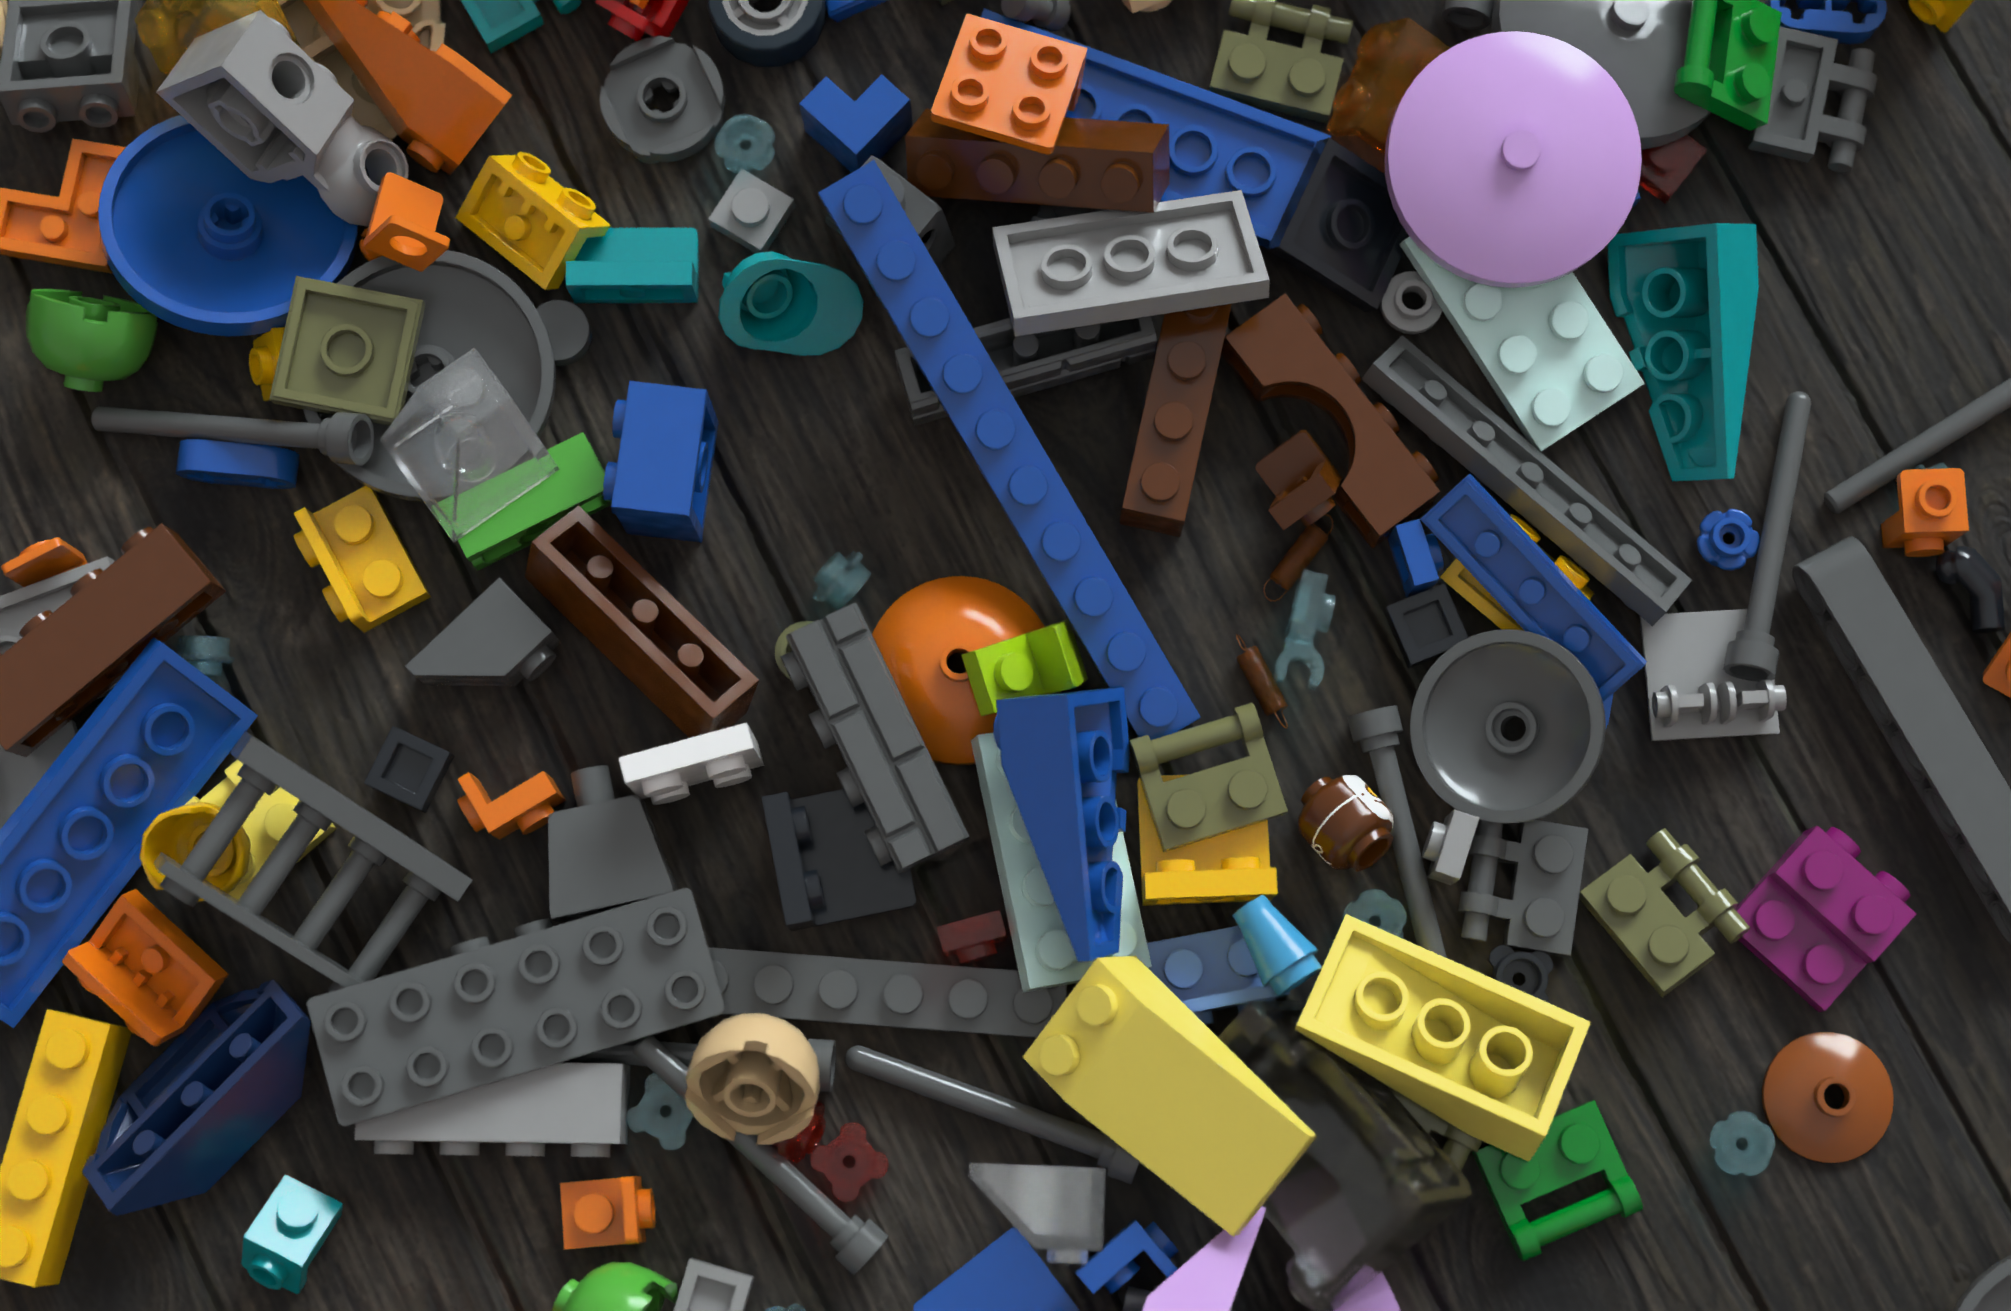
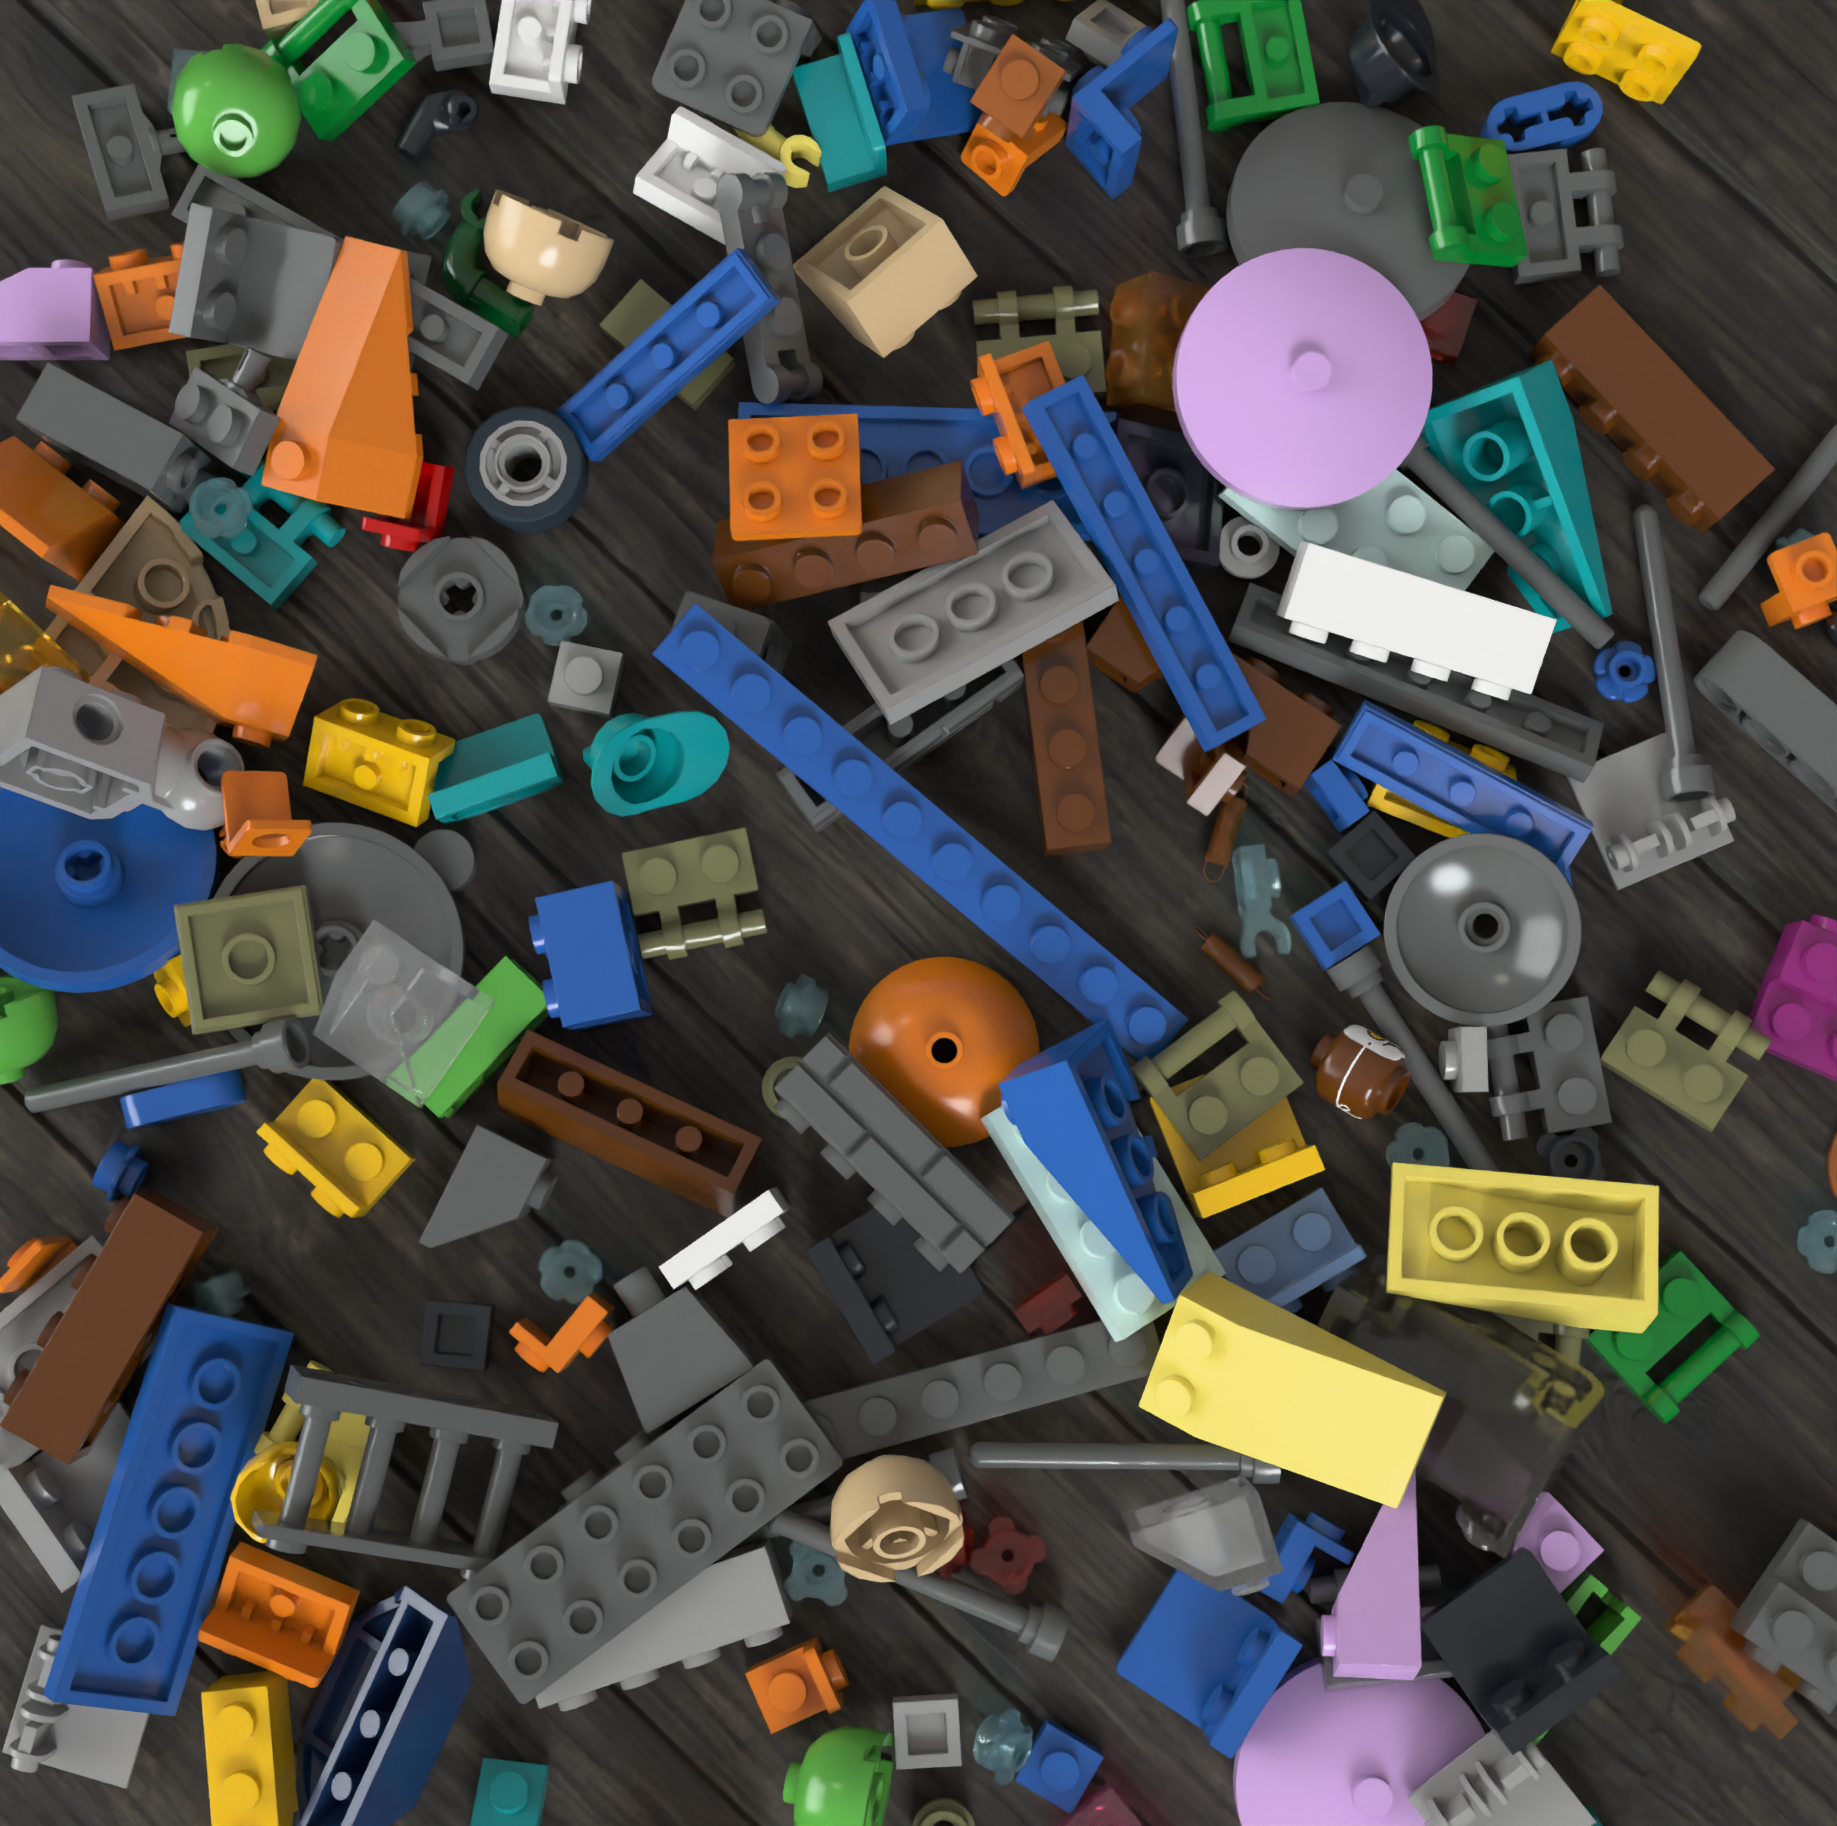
camera: 15 degrees left, 5 degrees up
blue piece [799,74,913,173] -> none
lime slope [961,619,1088,716] -> none
dark azure cone [1232,894,1322,997] -> none
none -> blue plate [92,1140,150,1202]
none -> clear light blue plate [539,1240,602,1304]
none -> olive plate [621,827,768,960]
none -> orange bracket [970,340,1065,490]
none -> blue plate [1022,375,1267,752]
none -> white brick [1276,541,1557,701]
none -> blue plate [1289,881,1381,970]
none -> dark grey piece [1398,428,1614,649]
none -> reddish brown brick [1530,284,1775,534]

